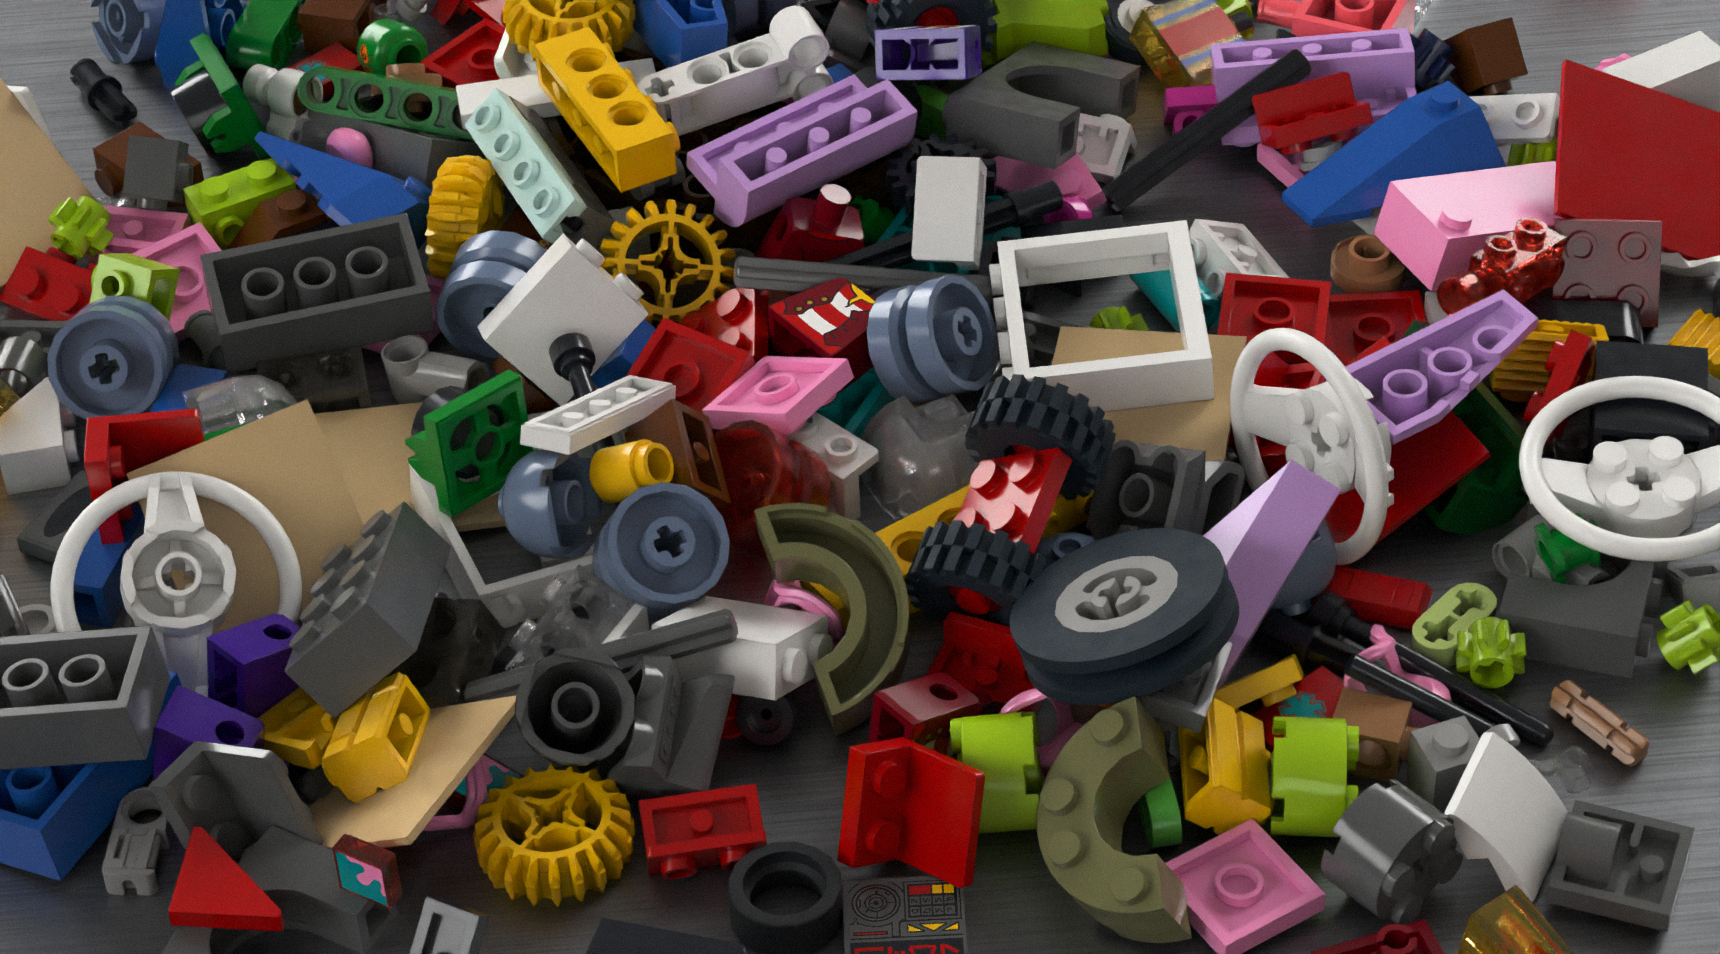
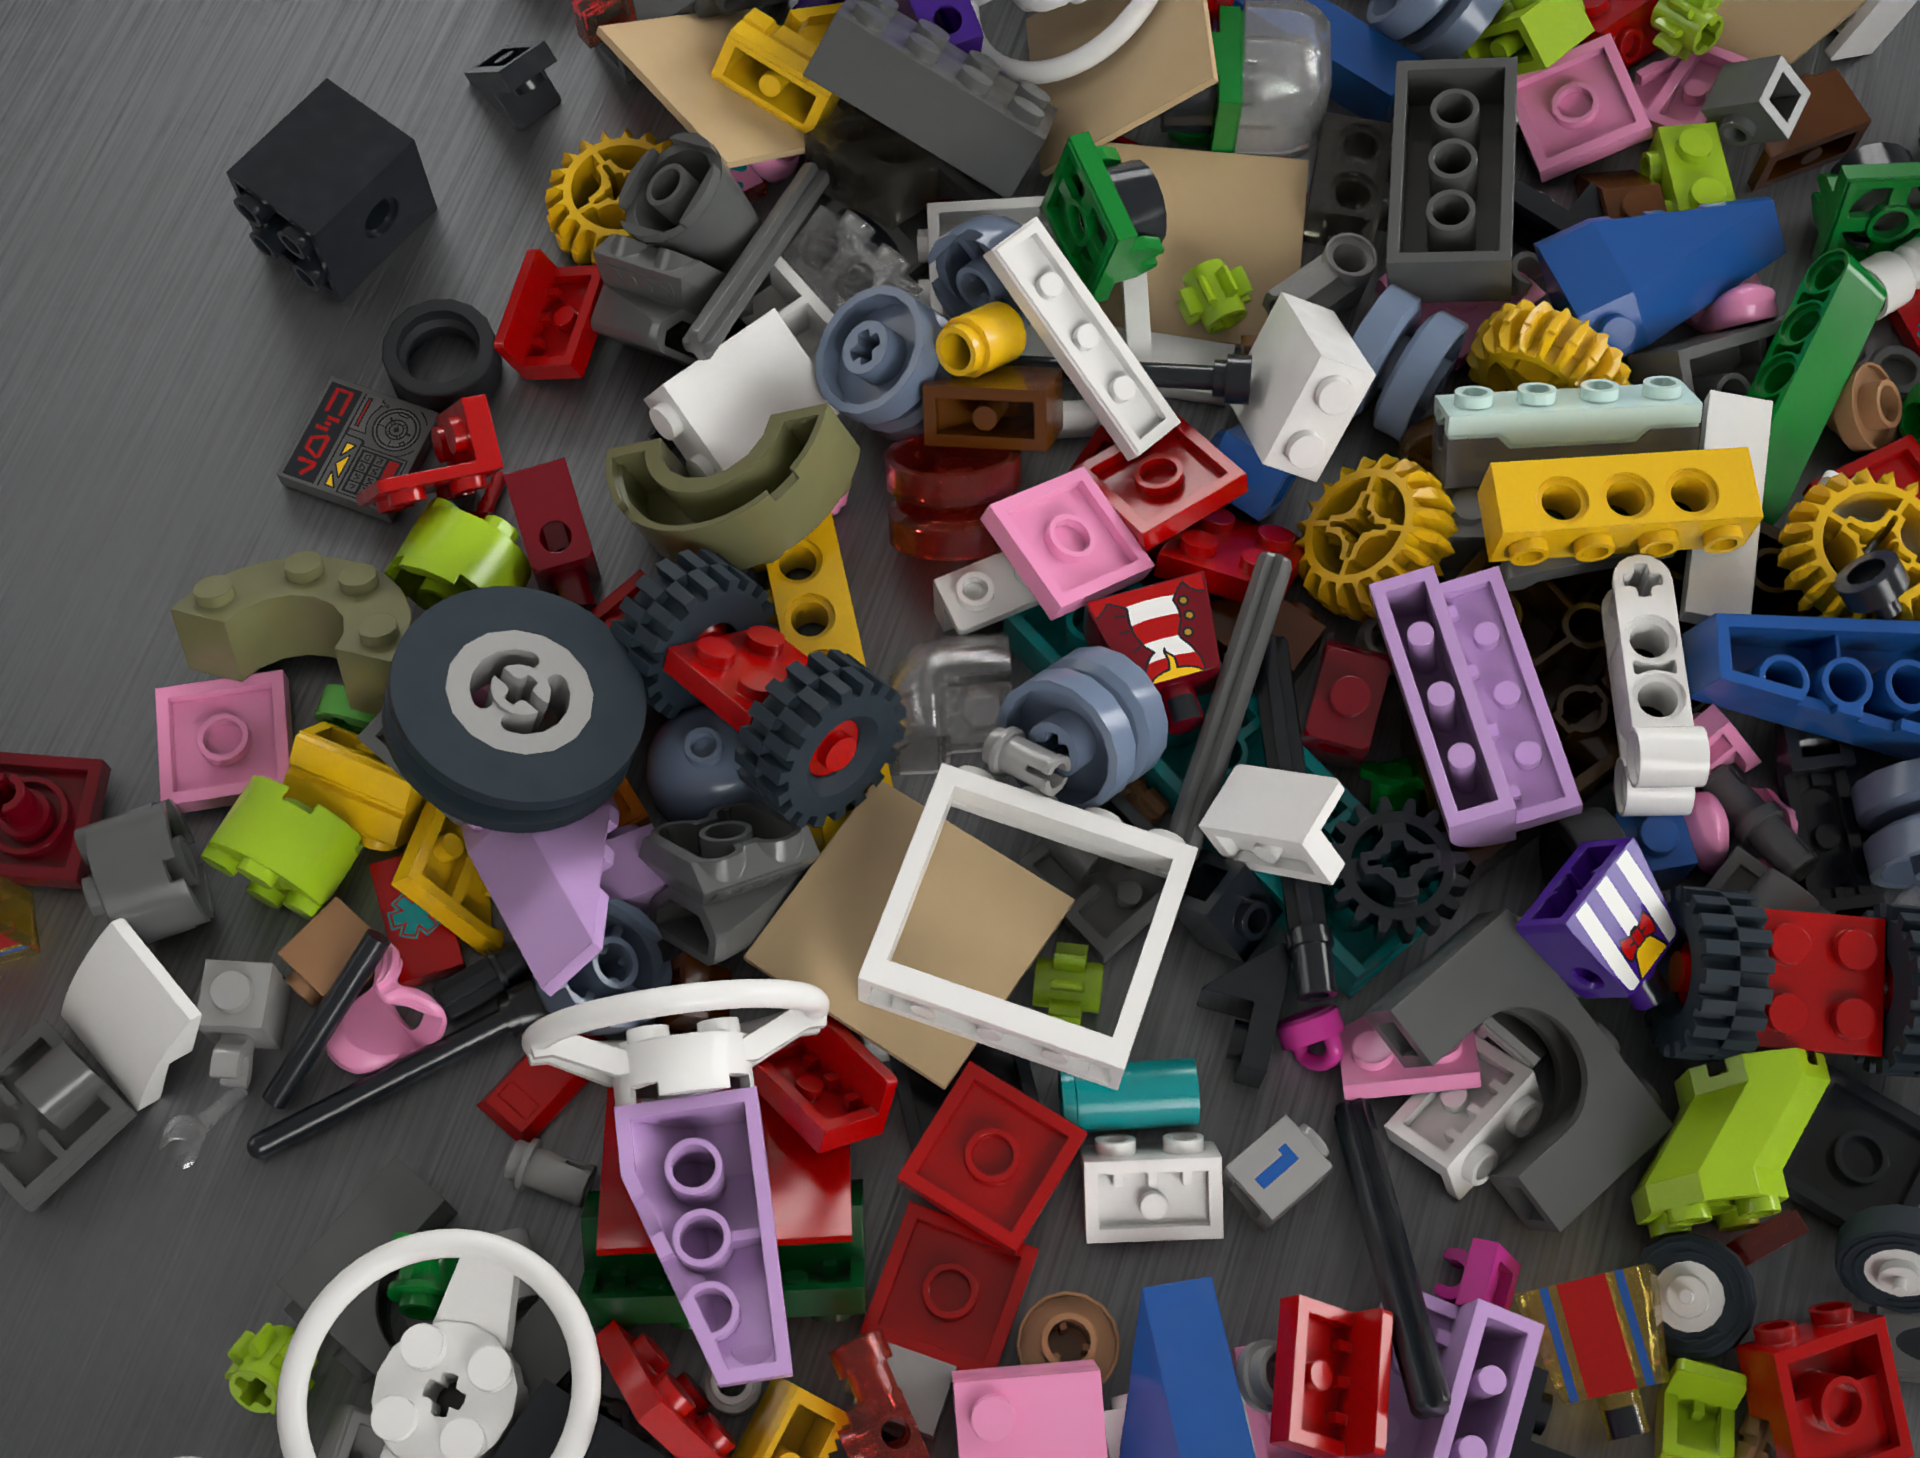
camera: 110 degrees right, 25 degrees up
yellowish green beam [1411,582,1497,668] -> none
lime gear [1455,617,1527,688] -> none
medium nougat axle [1549,680,1650,767] -> none
none -> light grey pin [504,1138,597,1208]
none -> light grey pin [704,1368,762,1416]
none -> light grey pin [982,726,1071,796]
none -> light grey brick [1222,1114,1334,1233]

